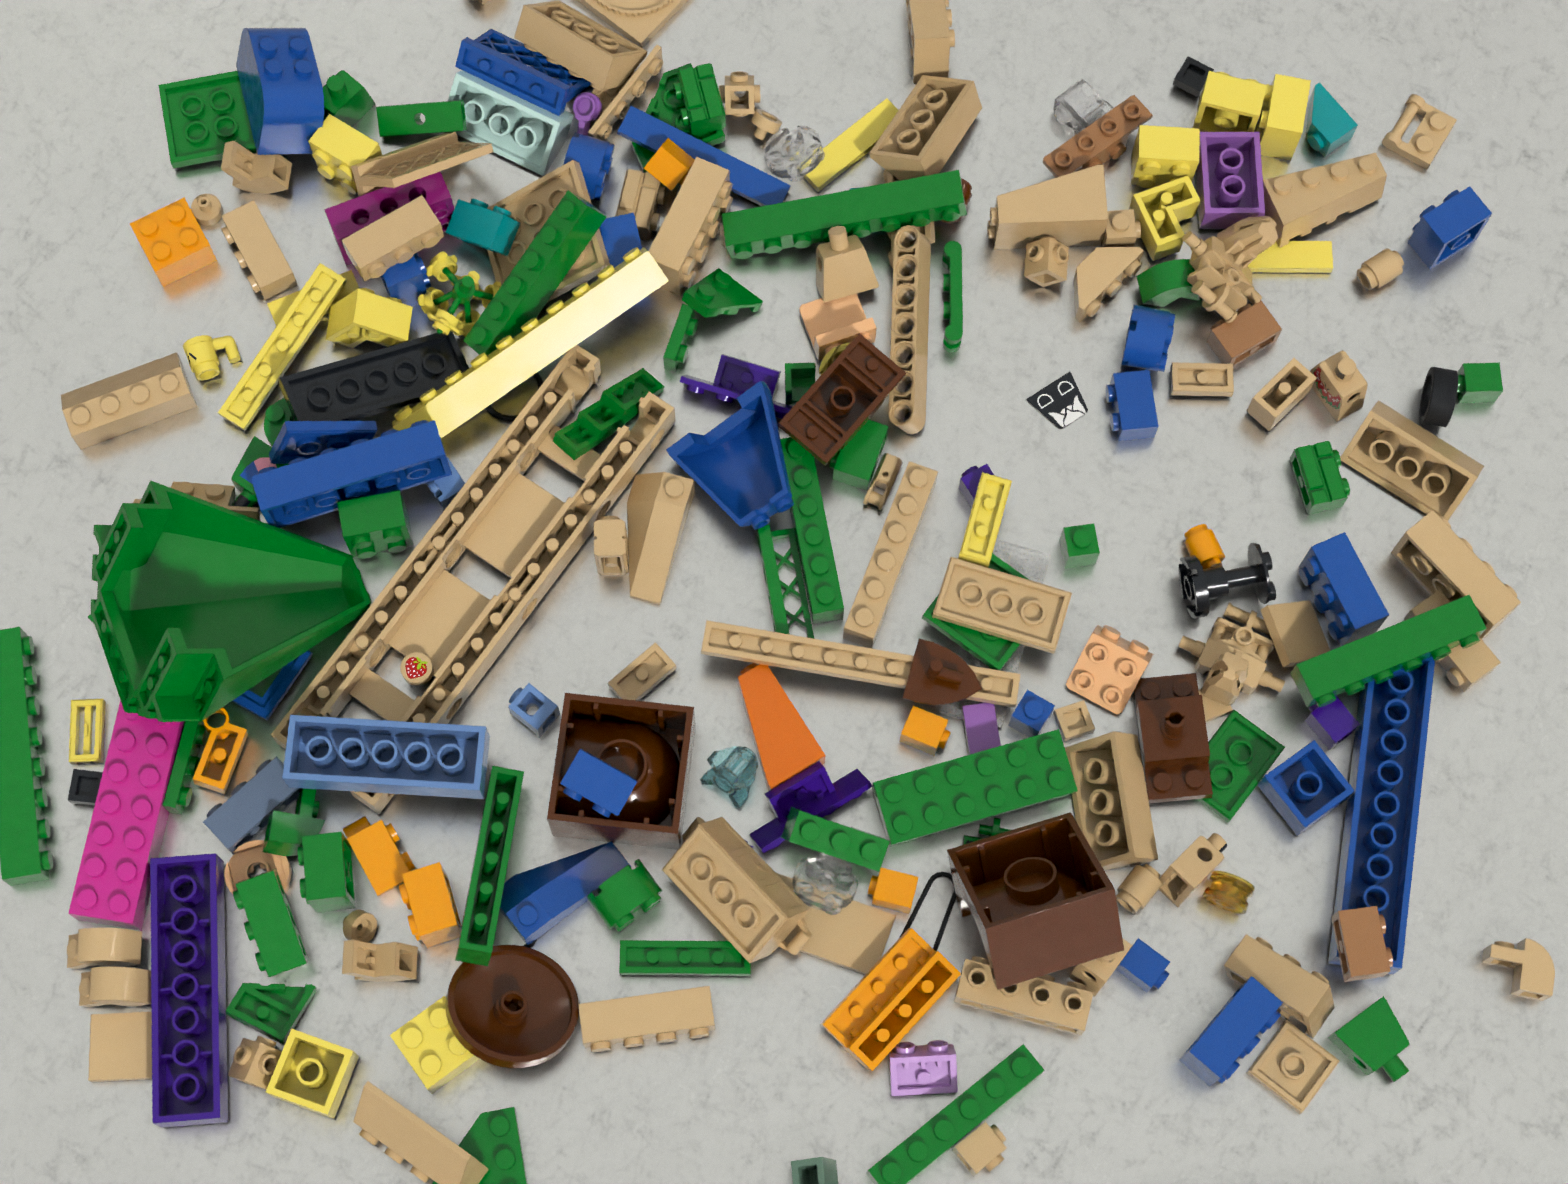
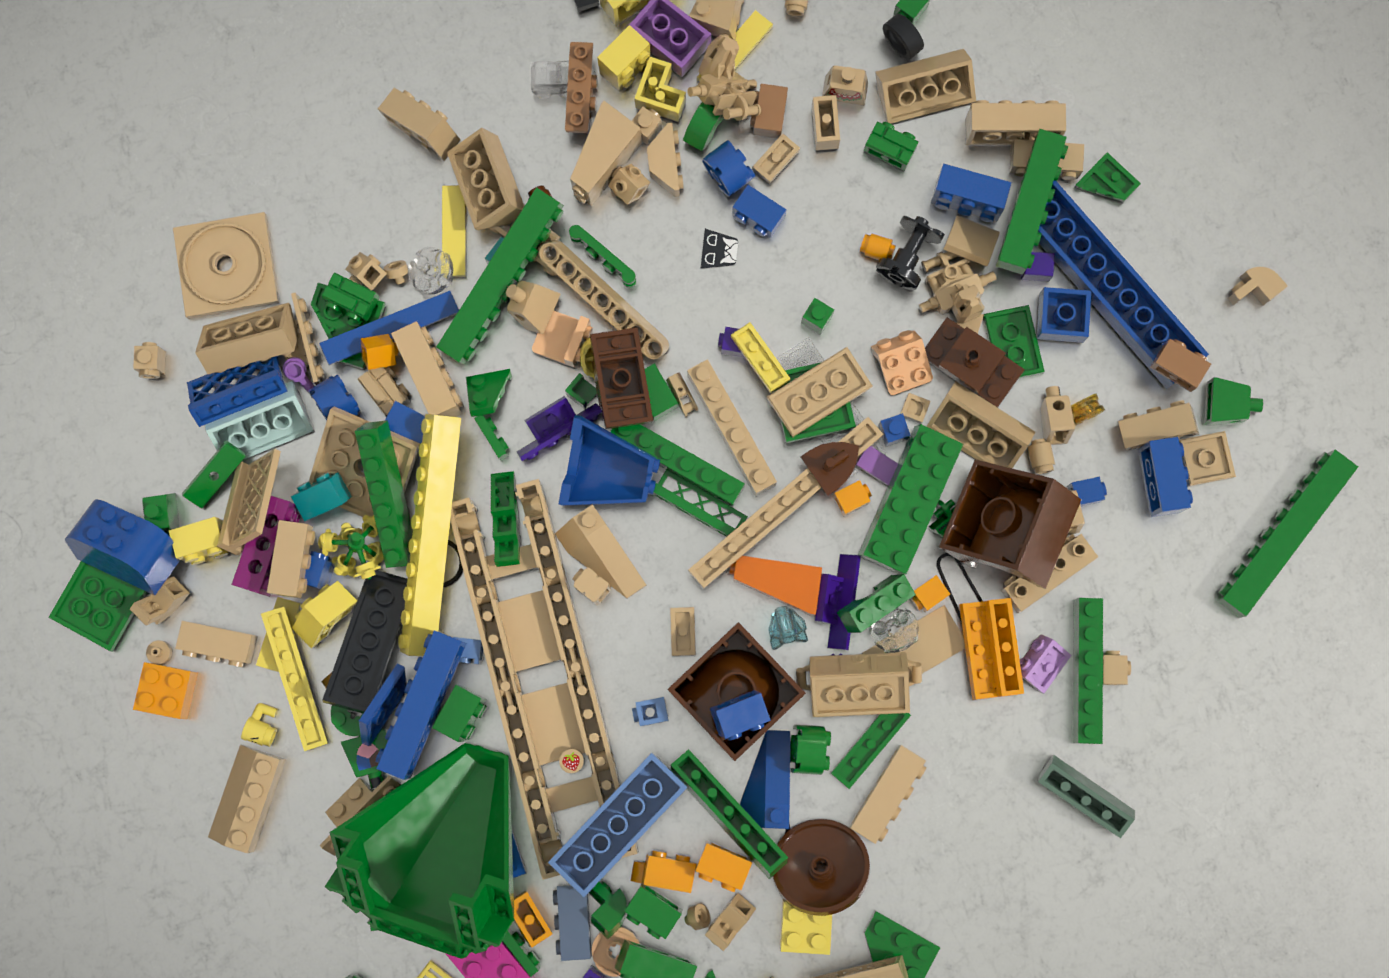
camera: 45 degrees left, 10 degrees up
none -> green wing [1075,152,1141,202]

